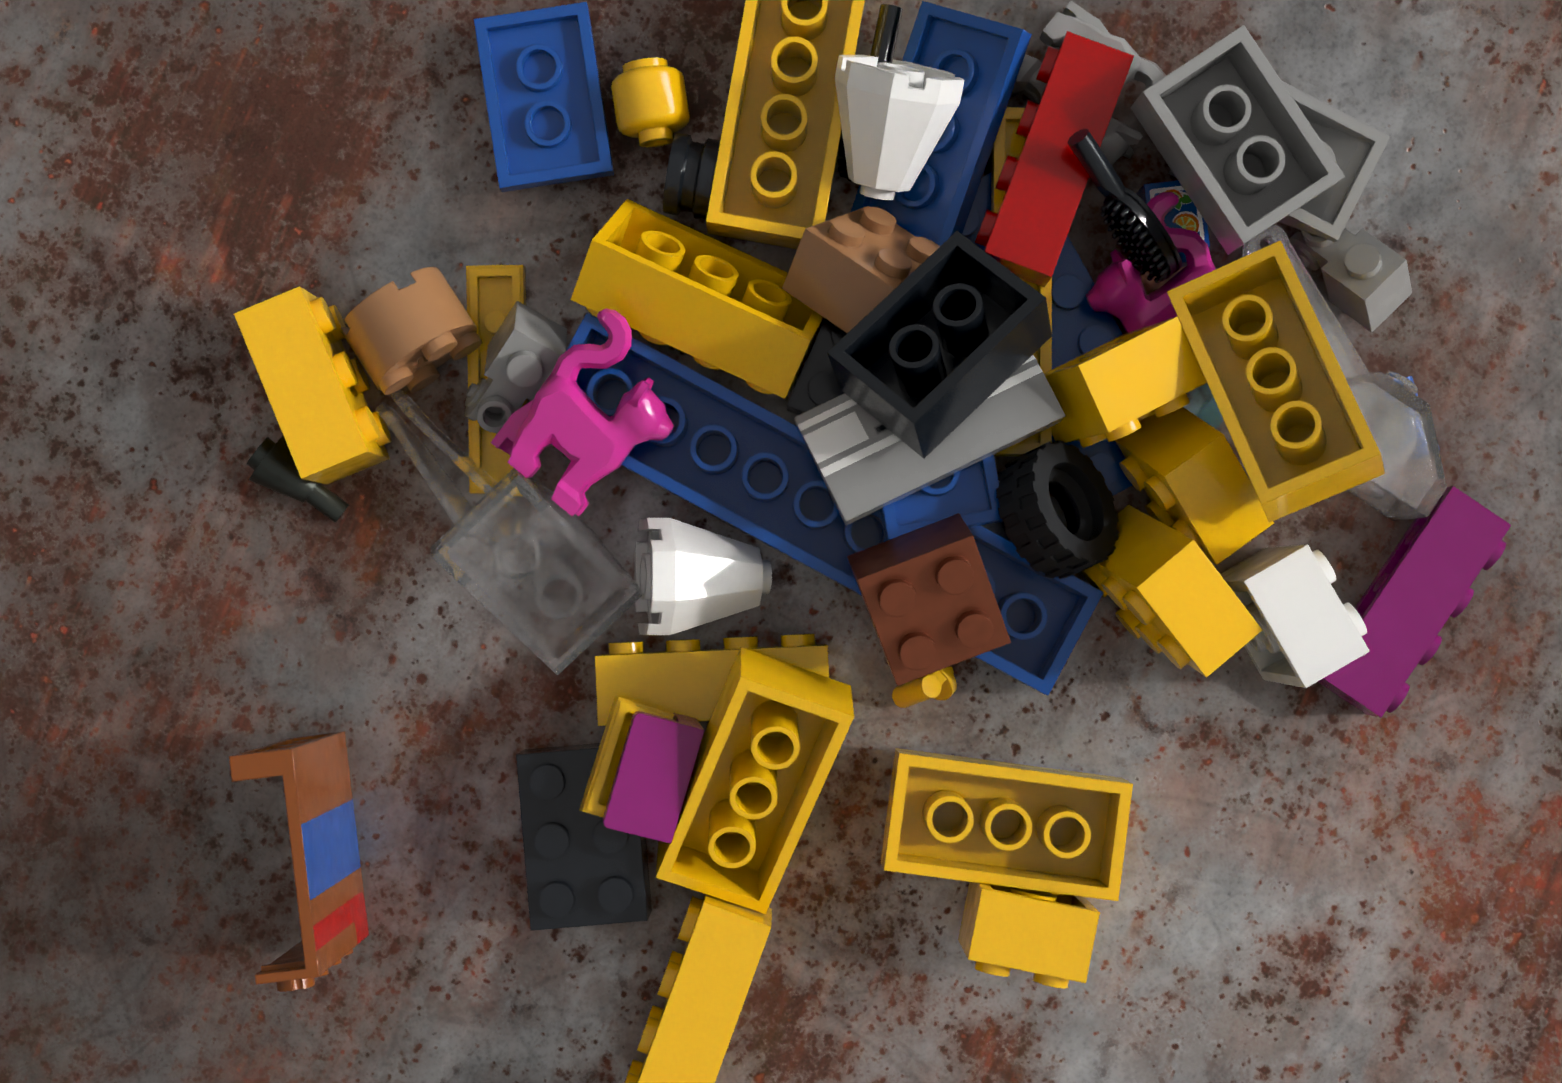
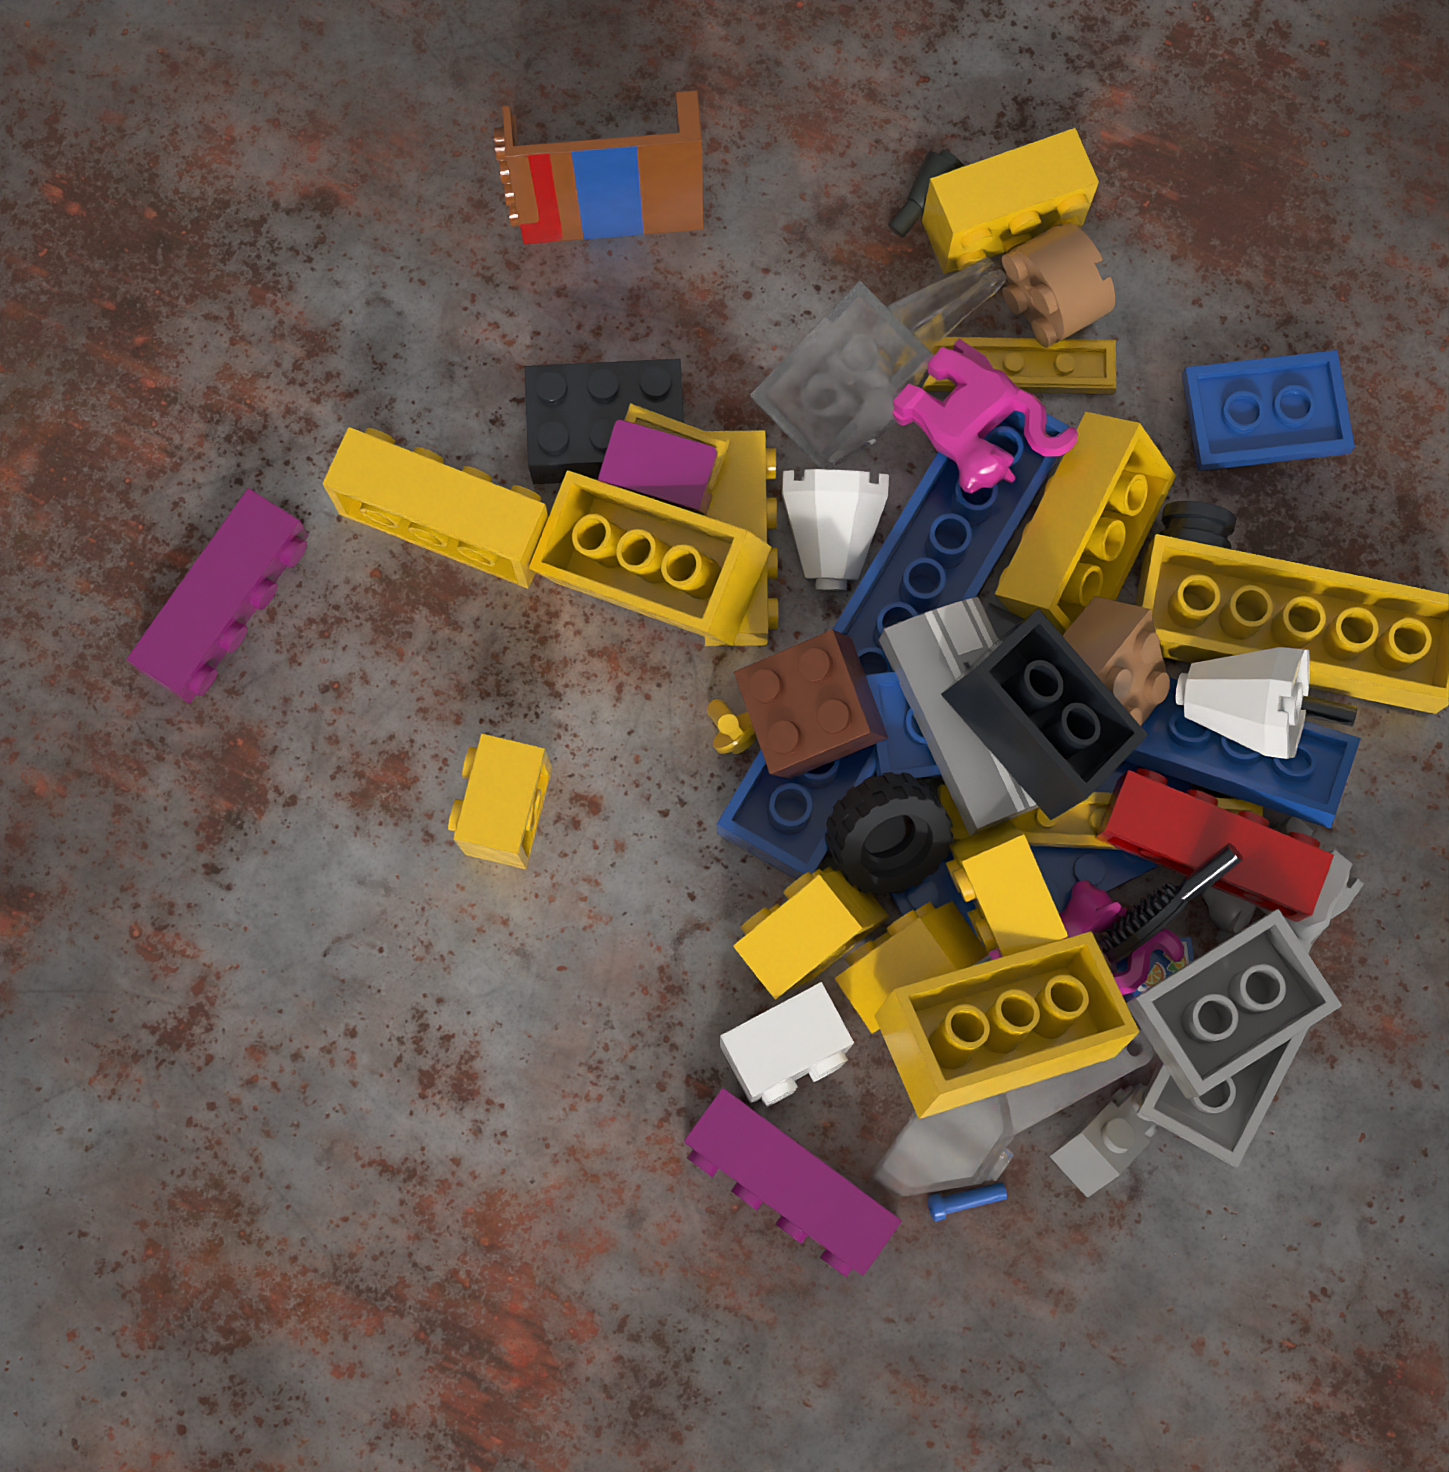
camera: 90 degrees right, 10 degrees down
light grey brick [464,301,567,434] -> none
yellow head [611,57,689,147] -> none
yellow brick [881,748,1133,901] -> none

